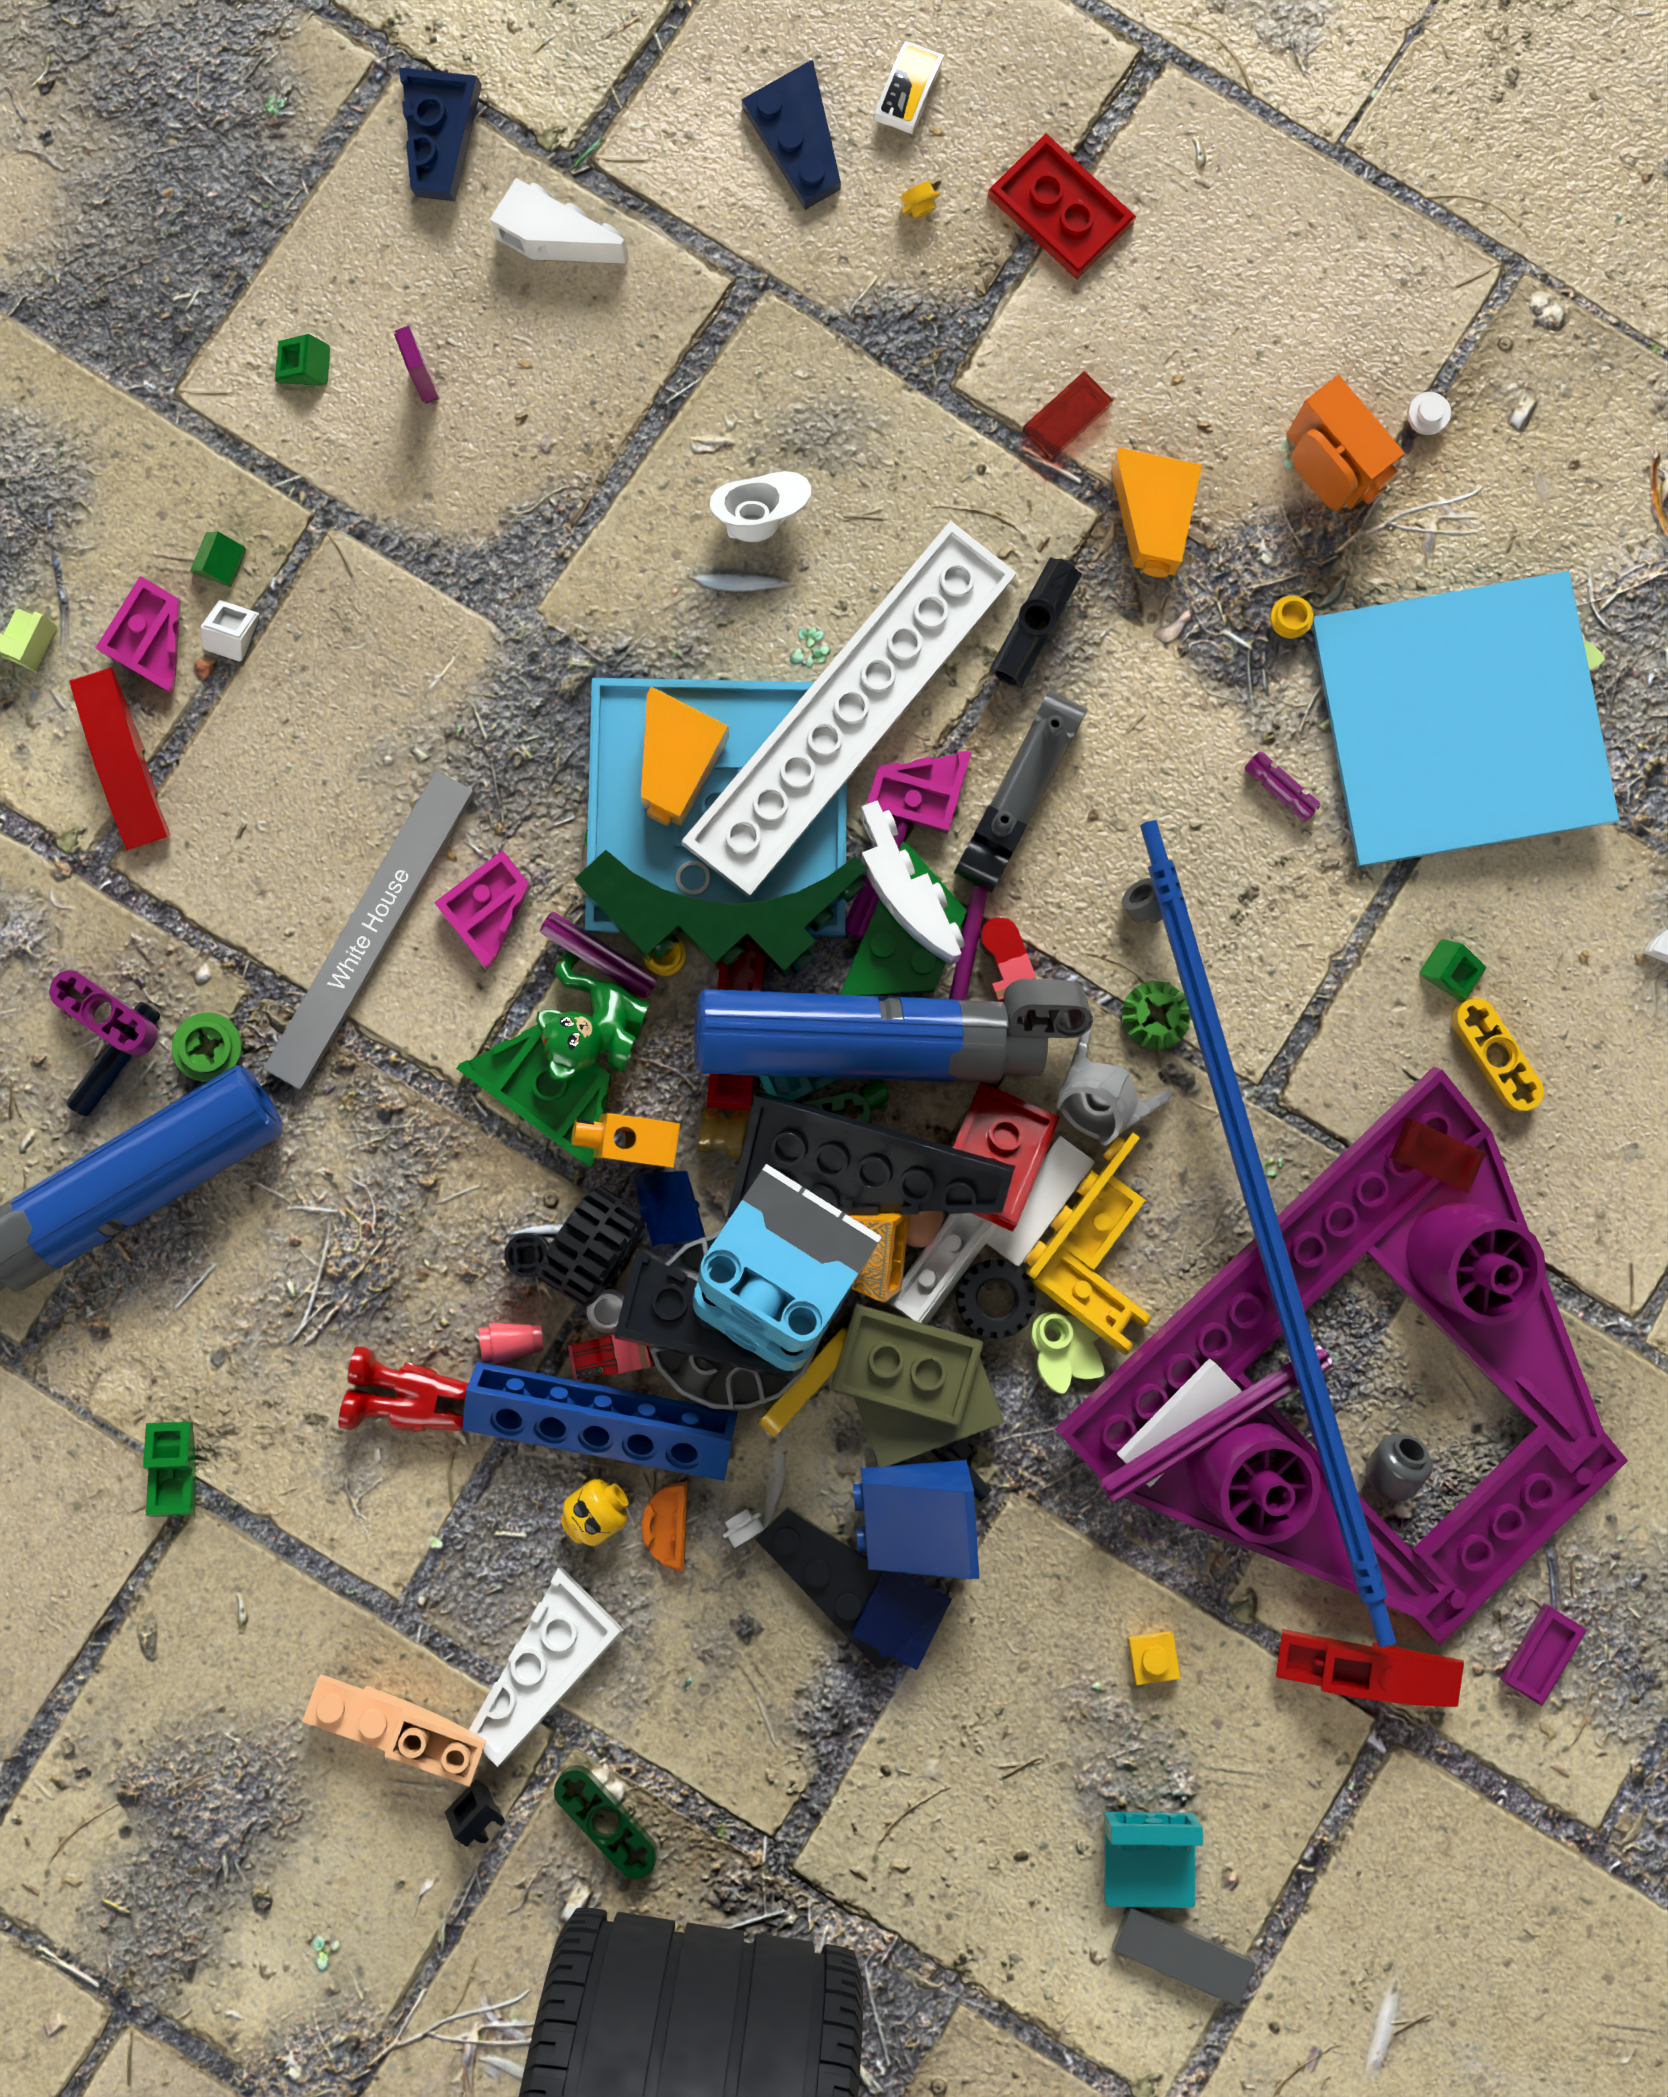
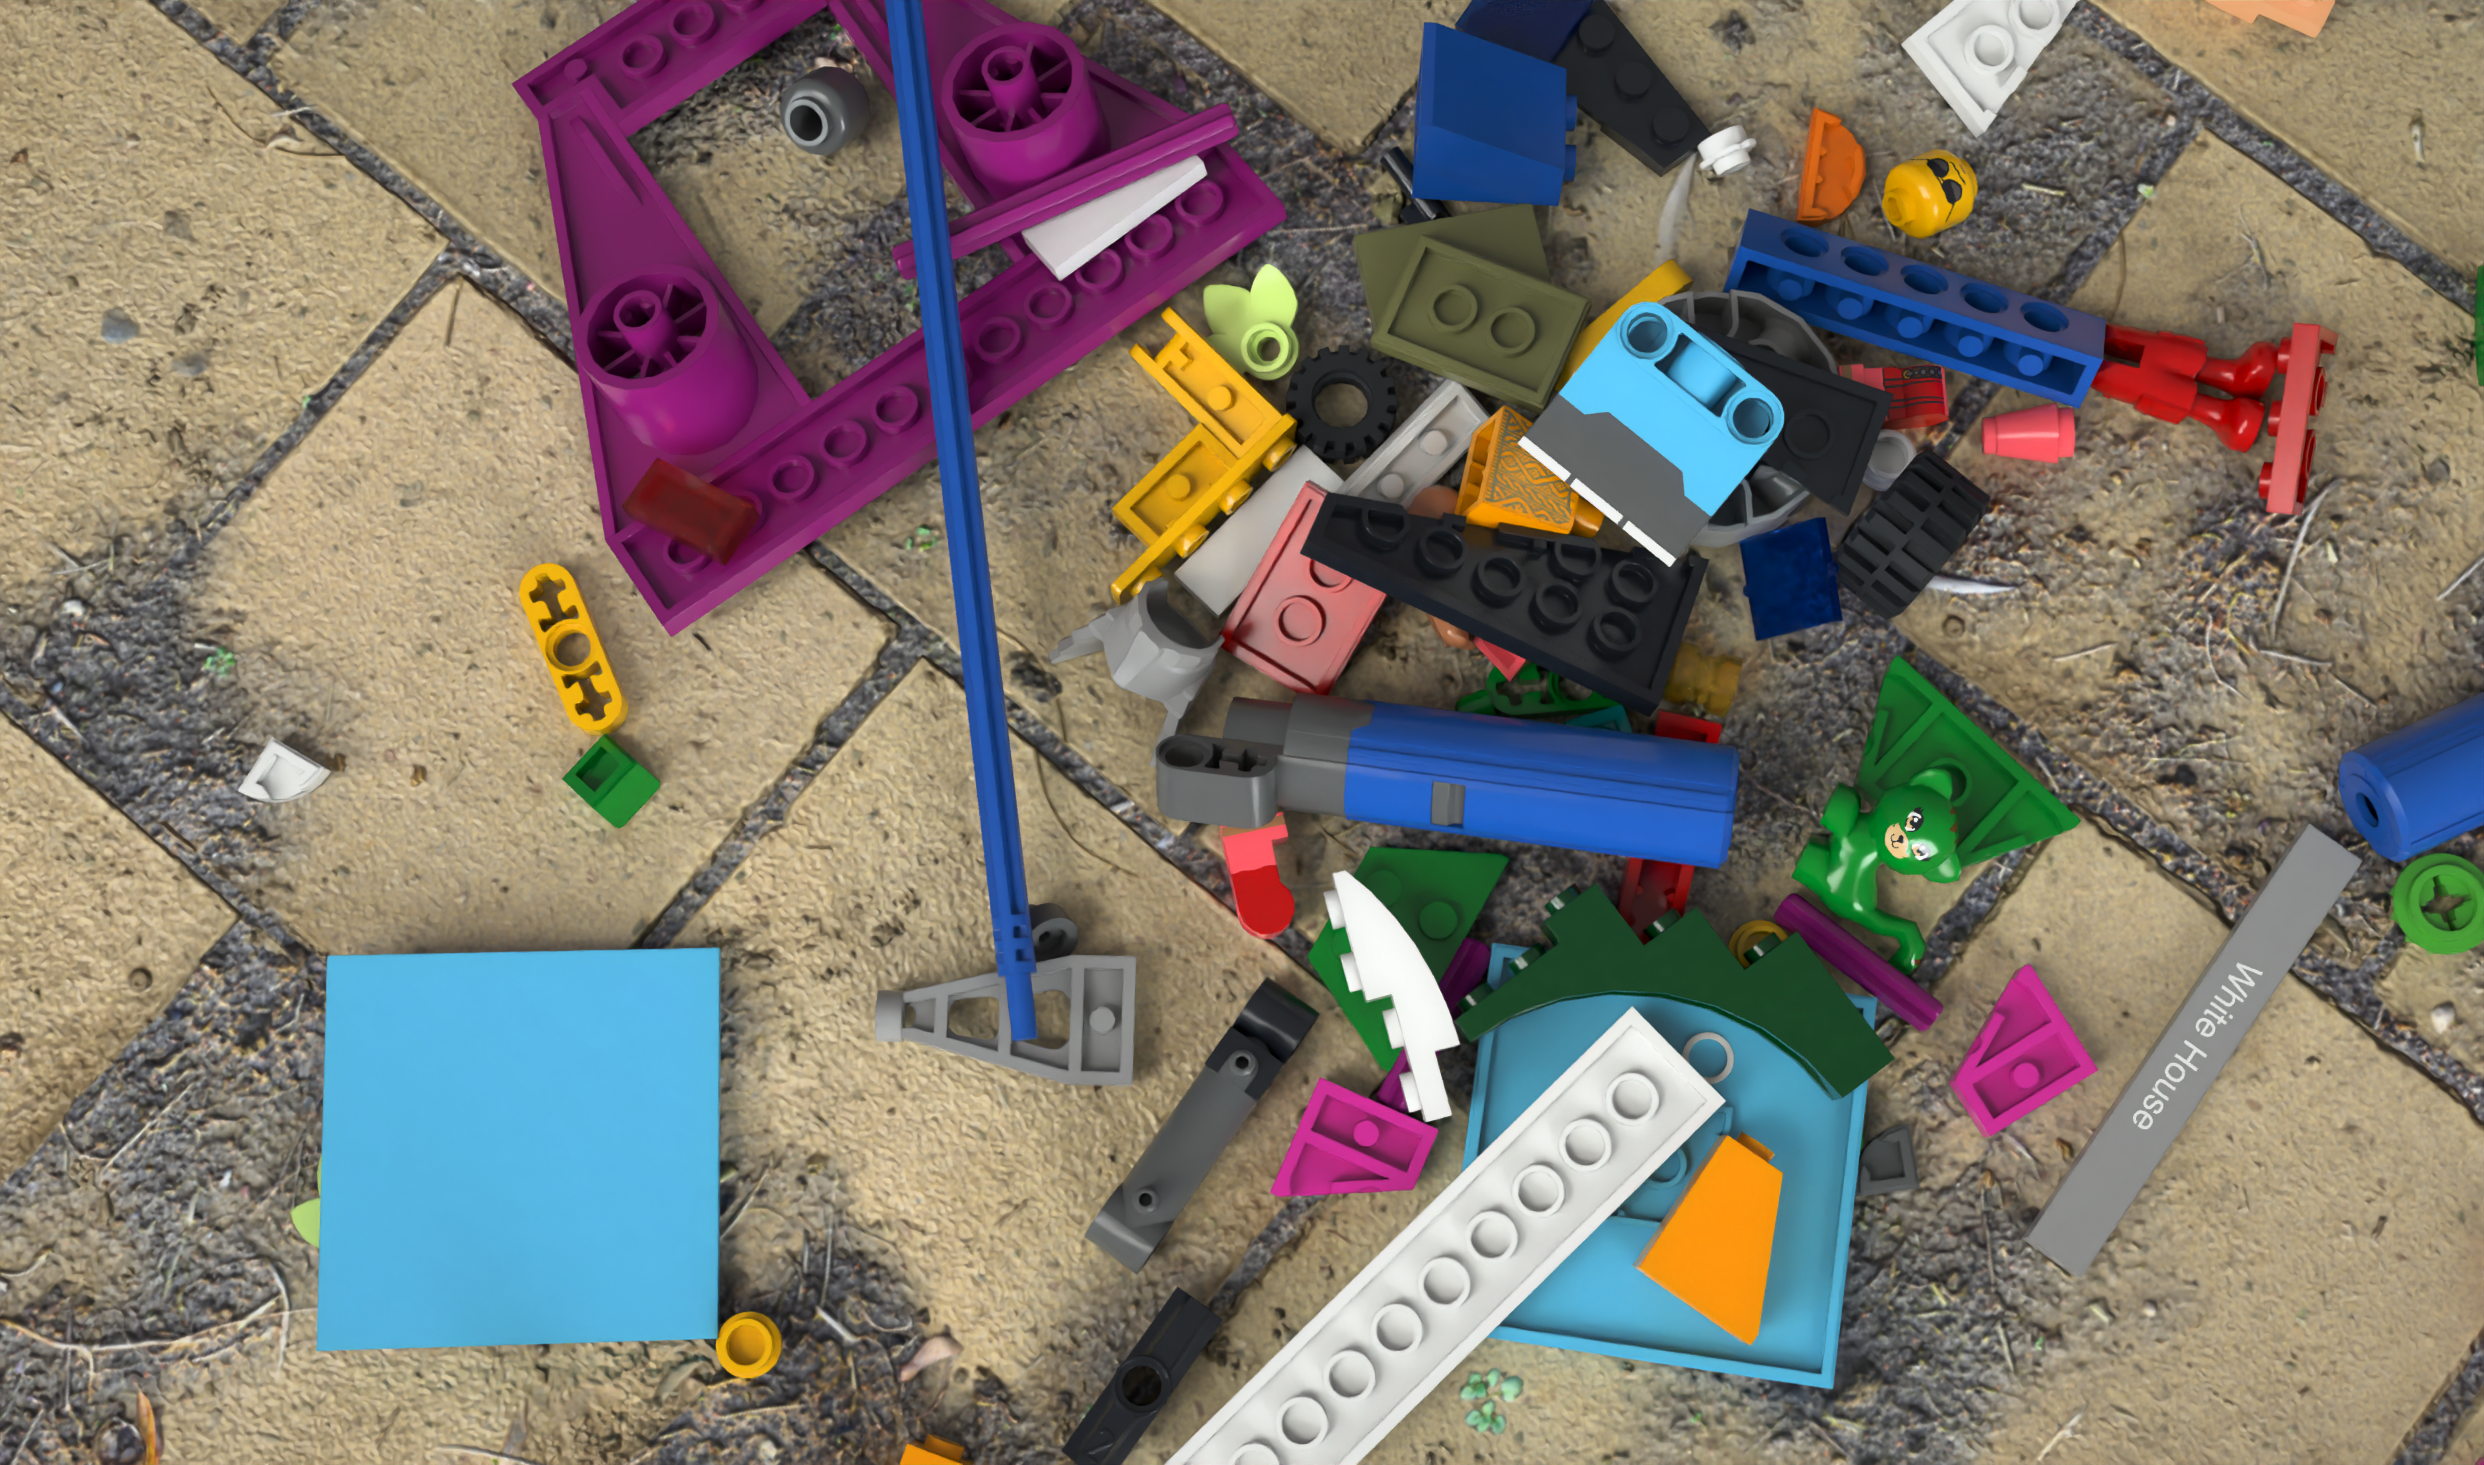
camera: 170 degrees left, 5 degrees down
black wheel [504,1233,551,1278] -> none
light orange torso [571,1113,680,1168] -> none
magenta bar [949,887,988,1000] -> none
bright green gear [1122,980,1190,1050] -> none
magenta axle [1245,751,1320,821] -> none
none -> light grey plate [875,955,1137,1087]
none -> dark grey tile [1855,1123,1920,1197]
none -> wing [2259,323,2339,516]

